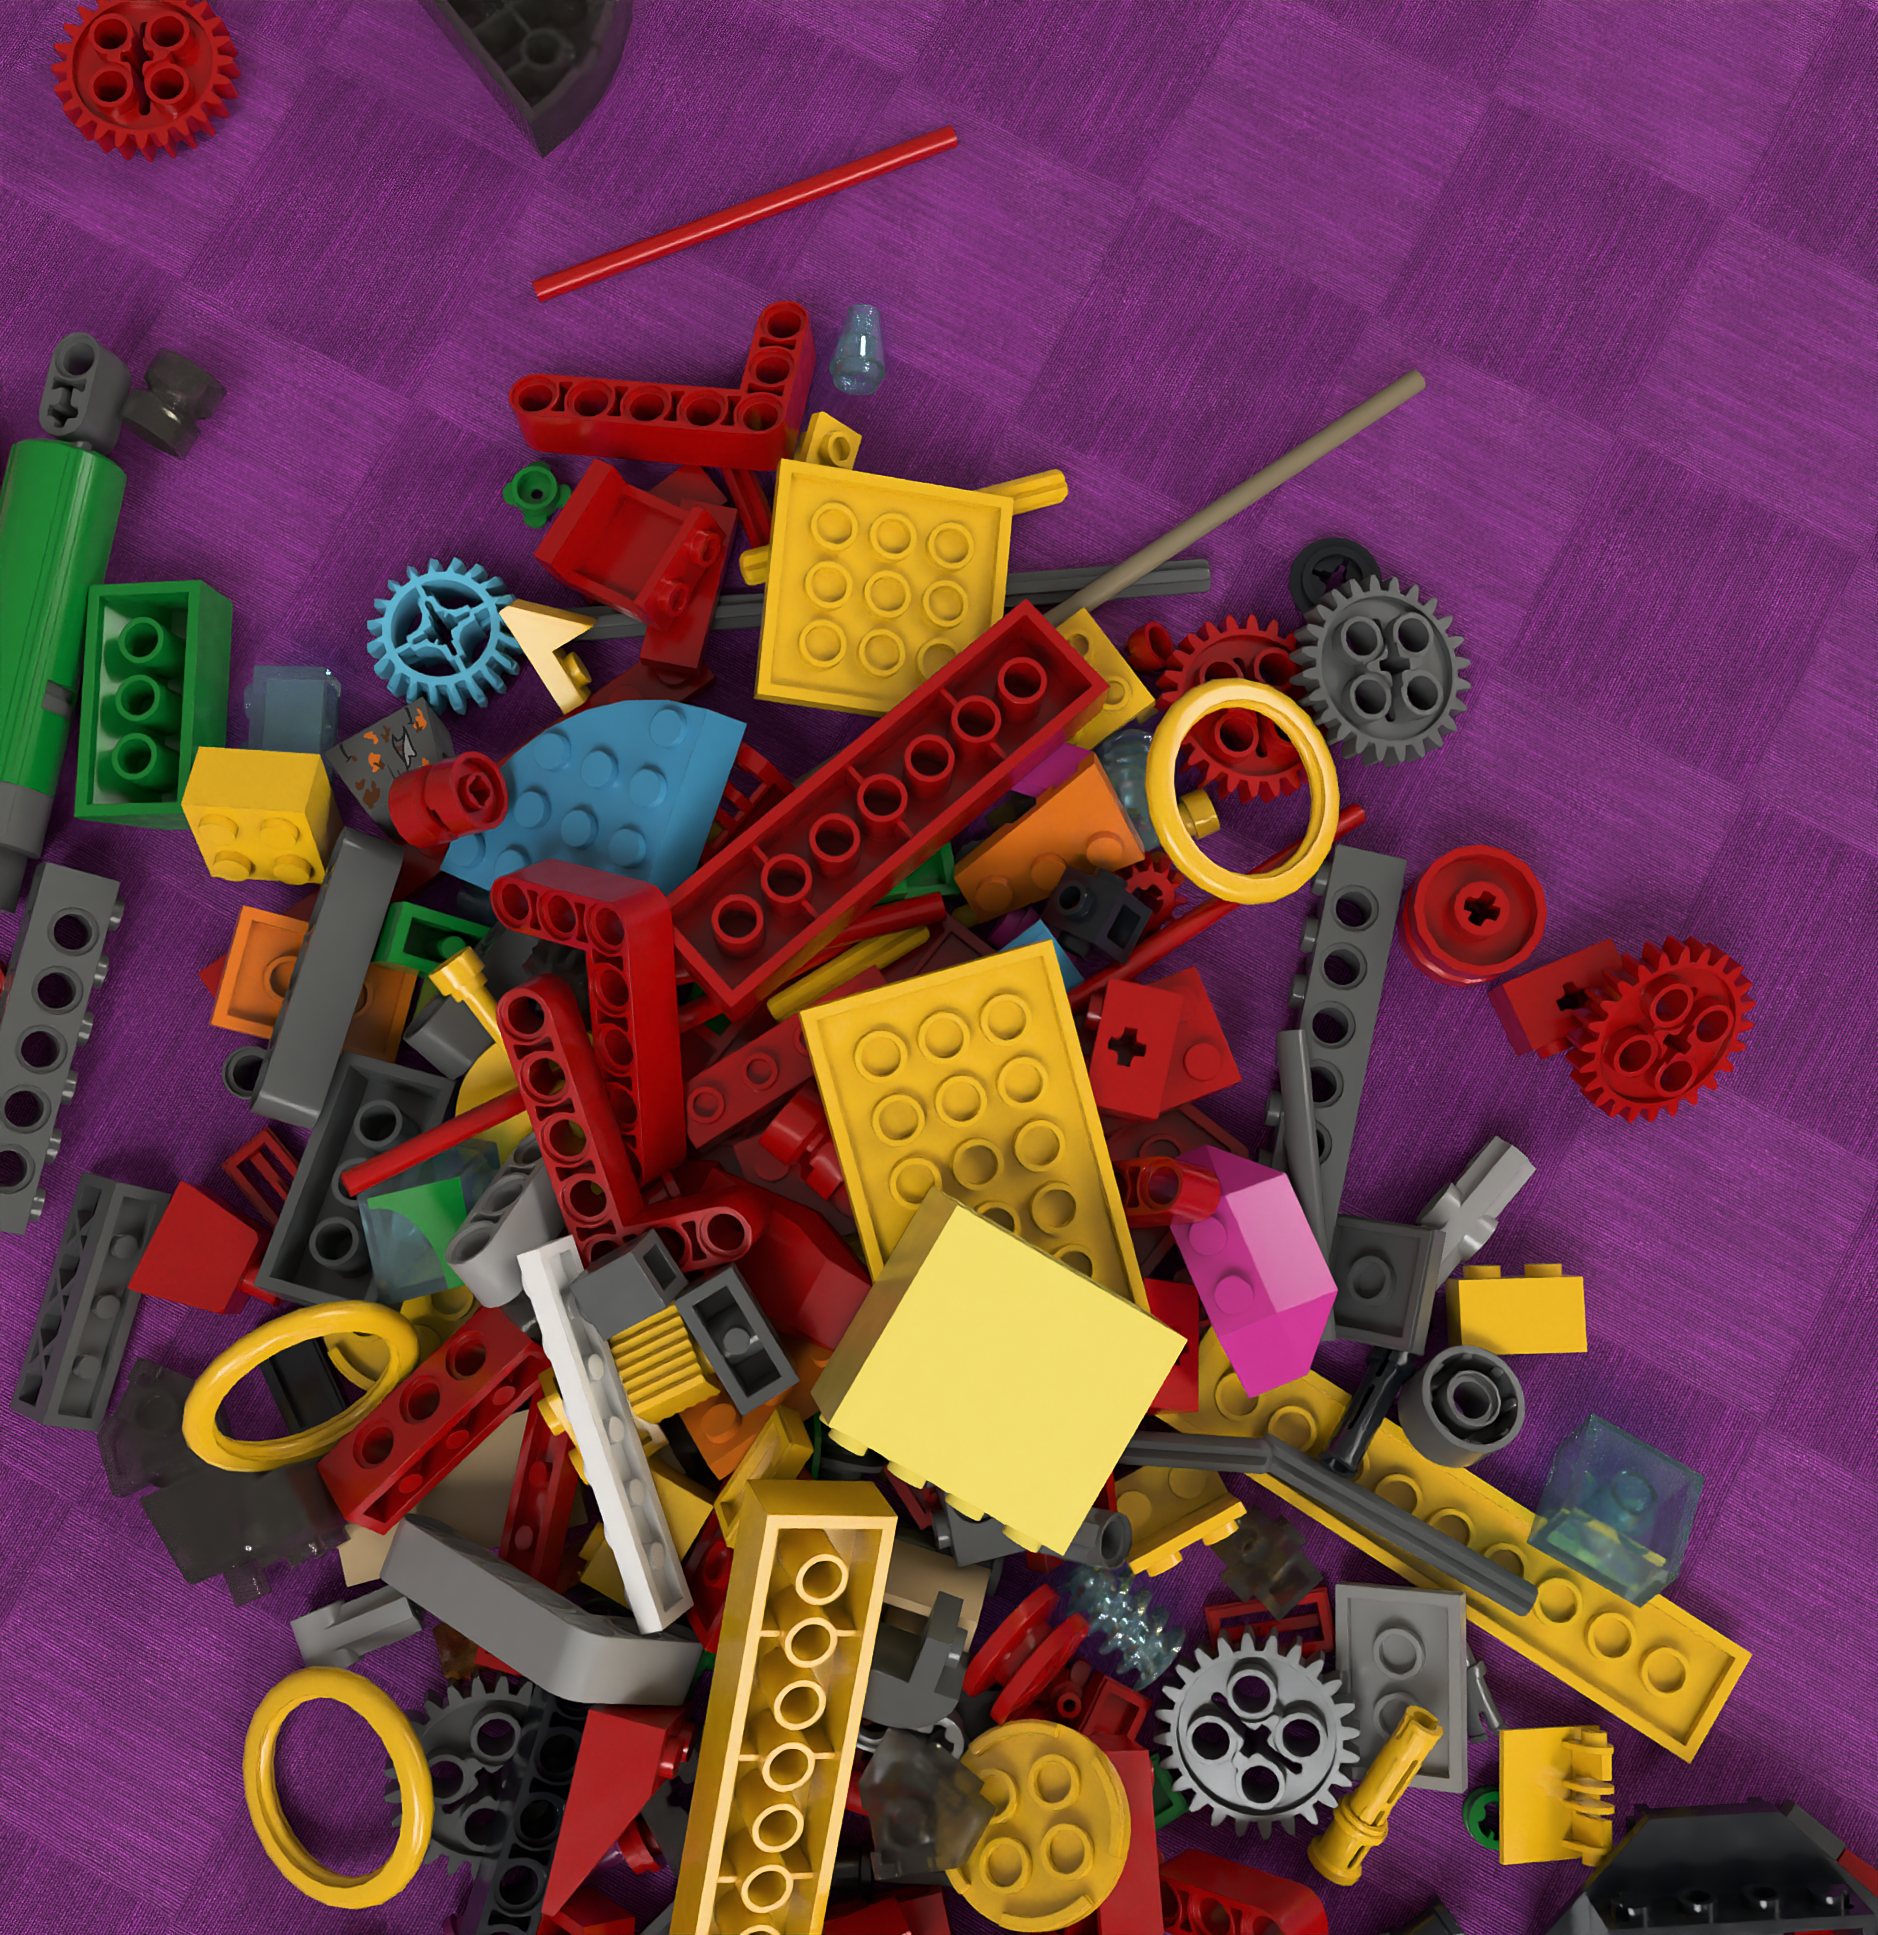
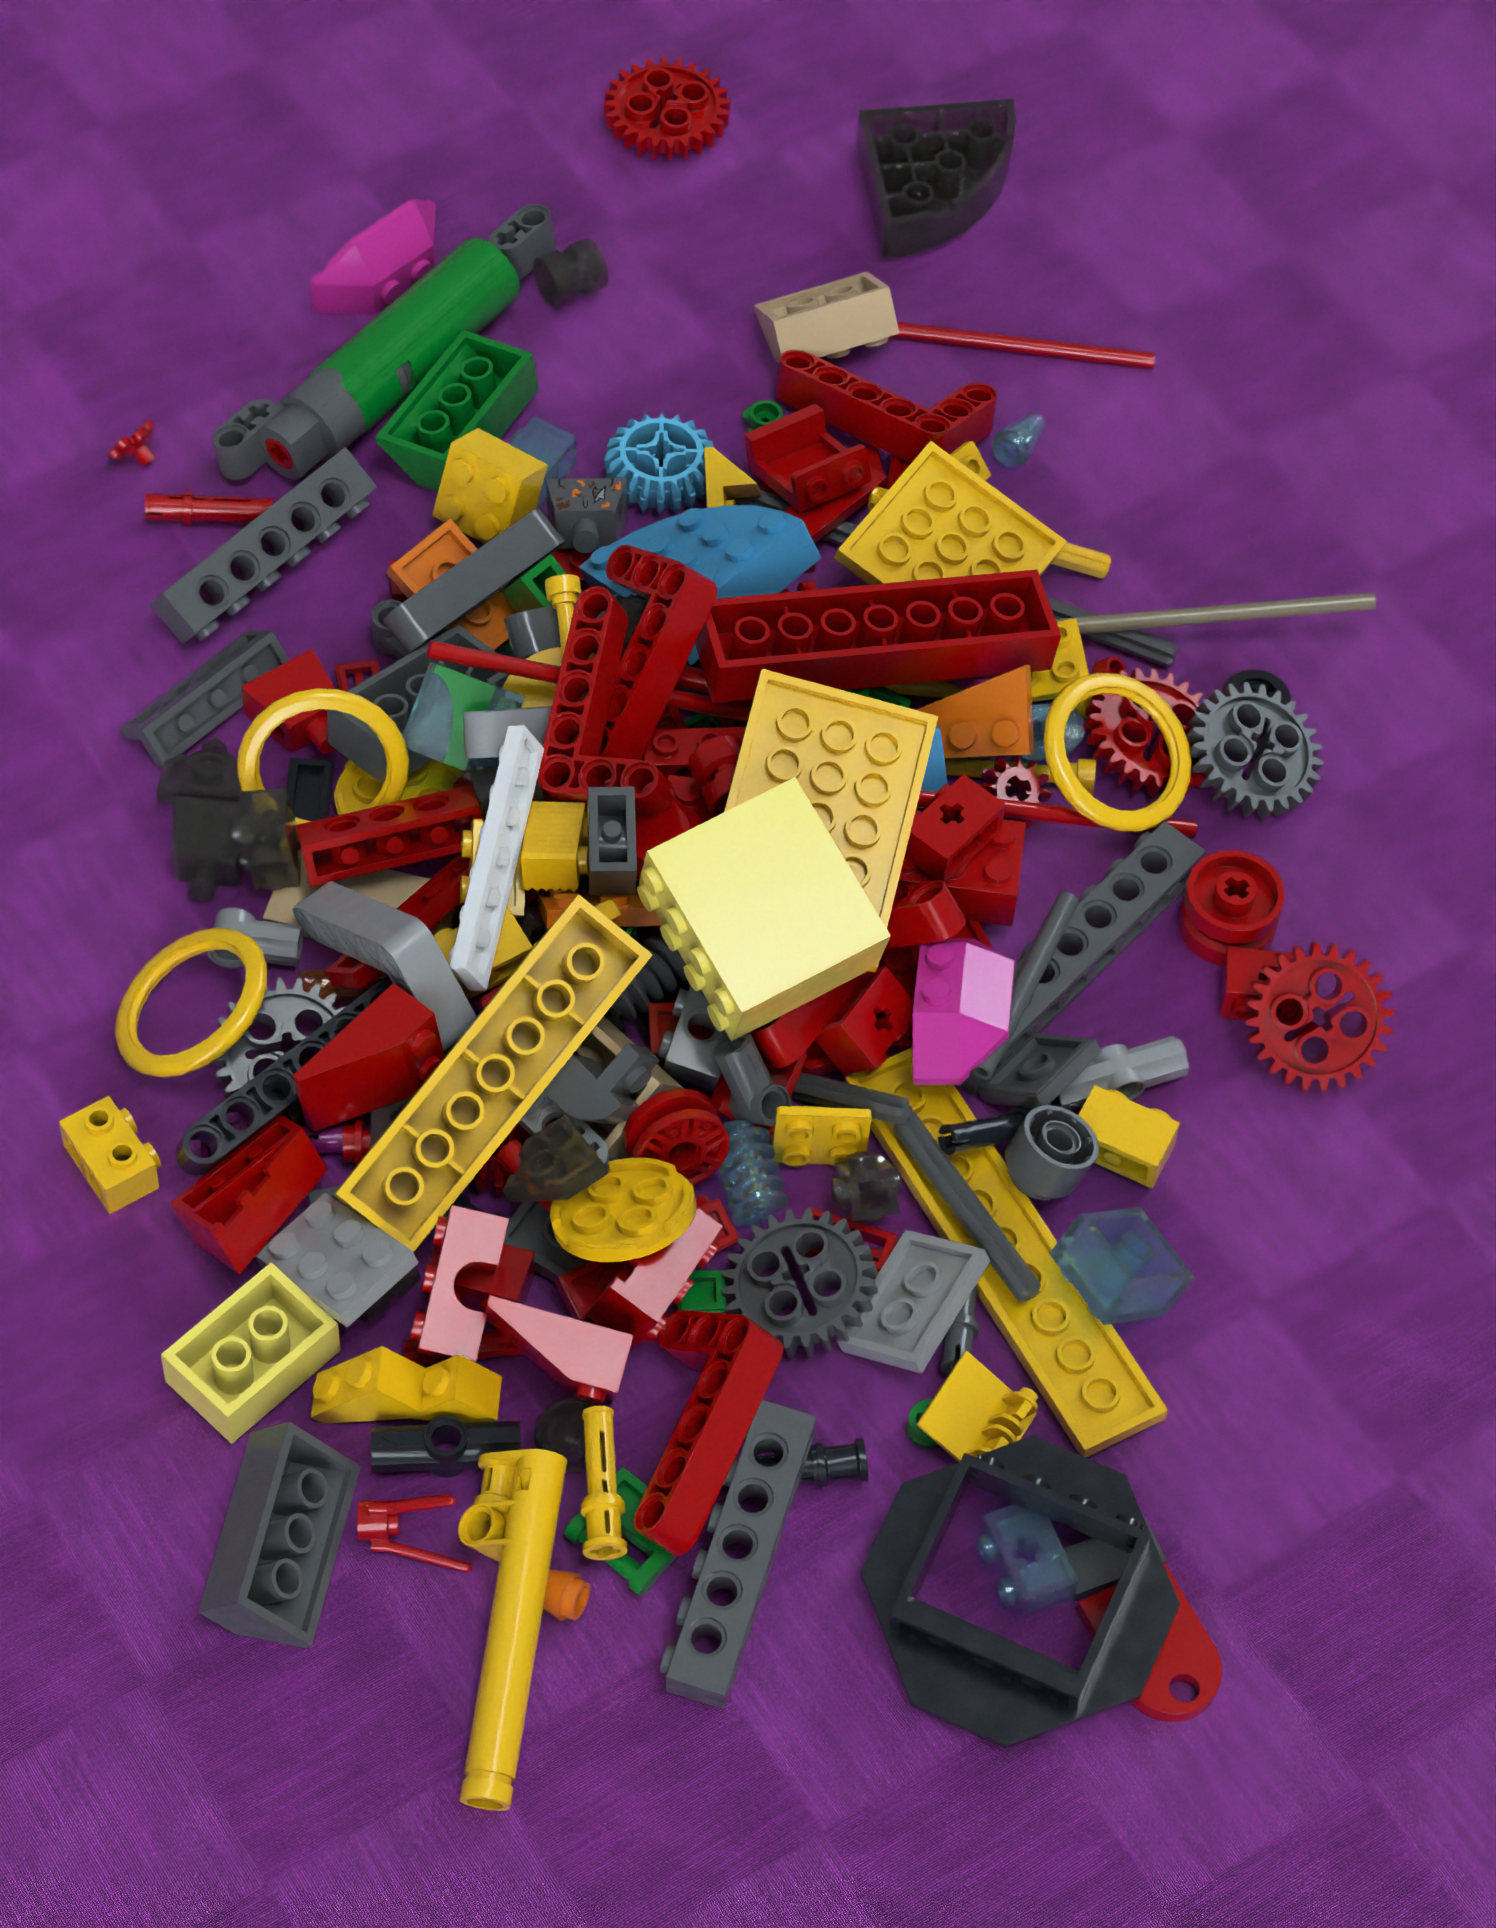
camera: 25 degrees right, 25 degrees down
red wheel [388,751,508,849] -> none
dark grey brick [568,1228,688,1341] -> none
black brick [1039,866,1153,966] -> none
yellow pin [1307,1705,1444,1886] -> none
none -> tan slope [753,271,900,363]

